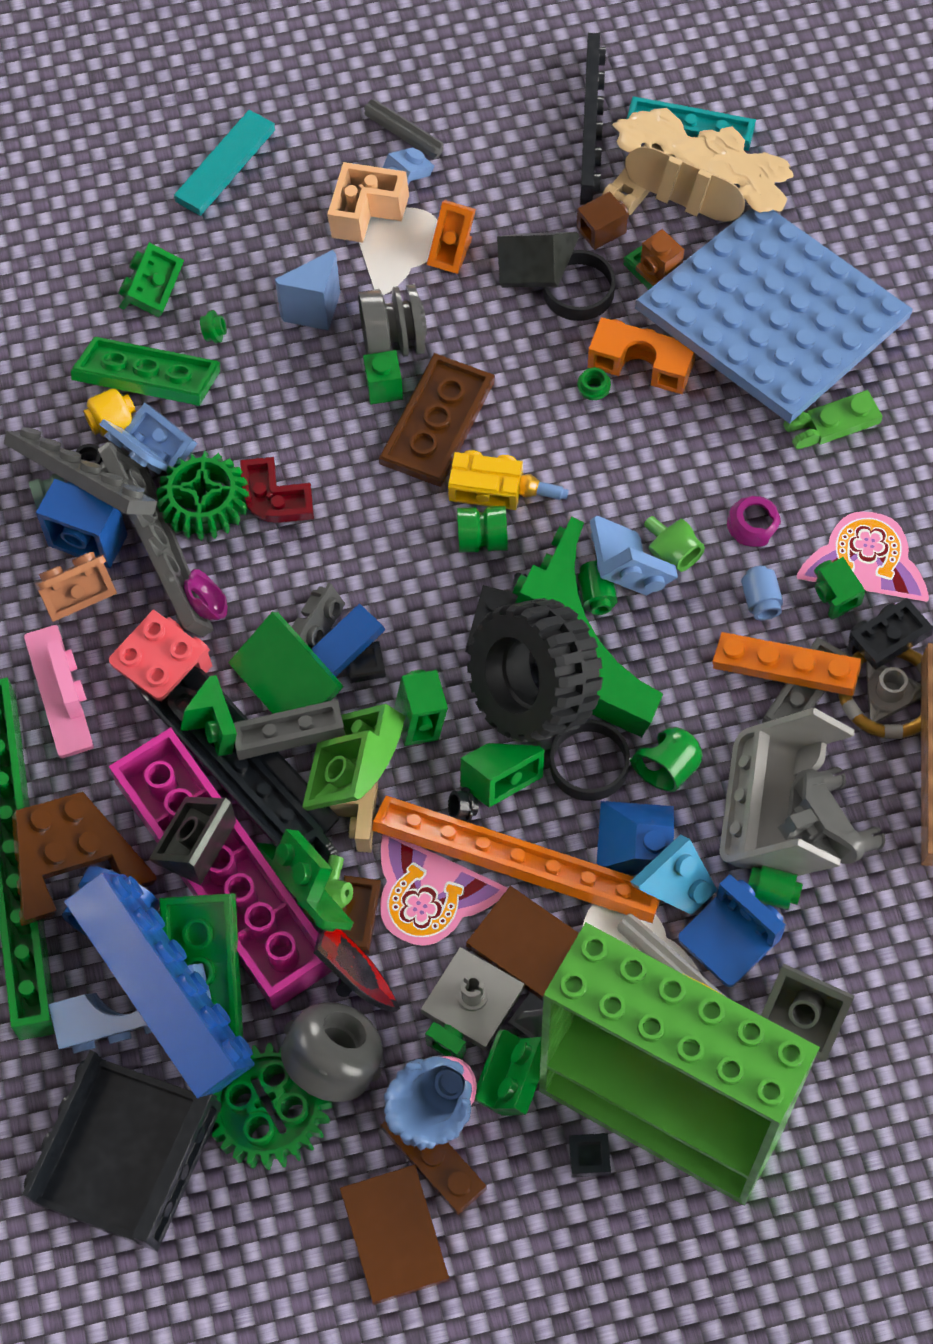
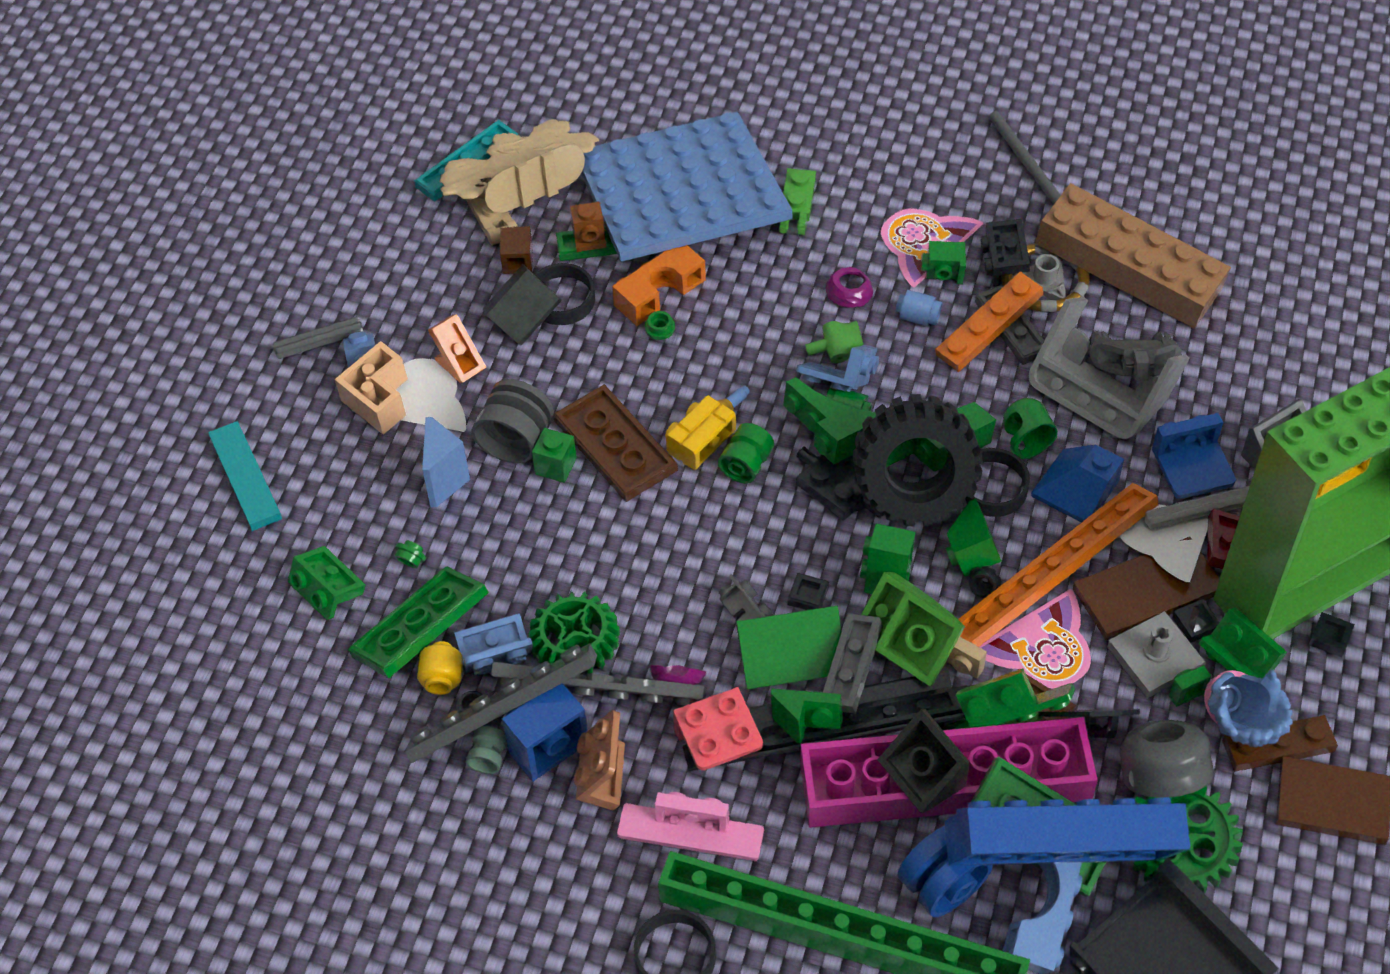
camera: 60 degrees left, 10 degrees down
reddish brown wing [12,792,157,926] -> none
dark red plate [240,457,314,523] -> none
blue tile [311,603,385,677] -> none
black plate [580,33,606,205] -> none
dark azure wing [630,834,718,915] -> none
green brick [748,865,803,910] -> none

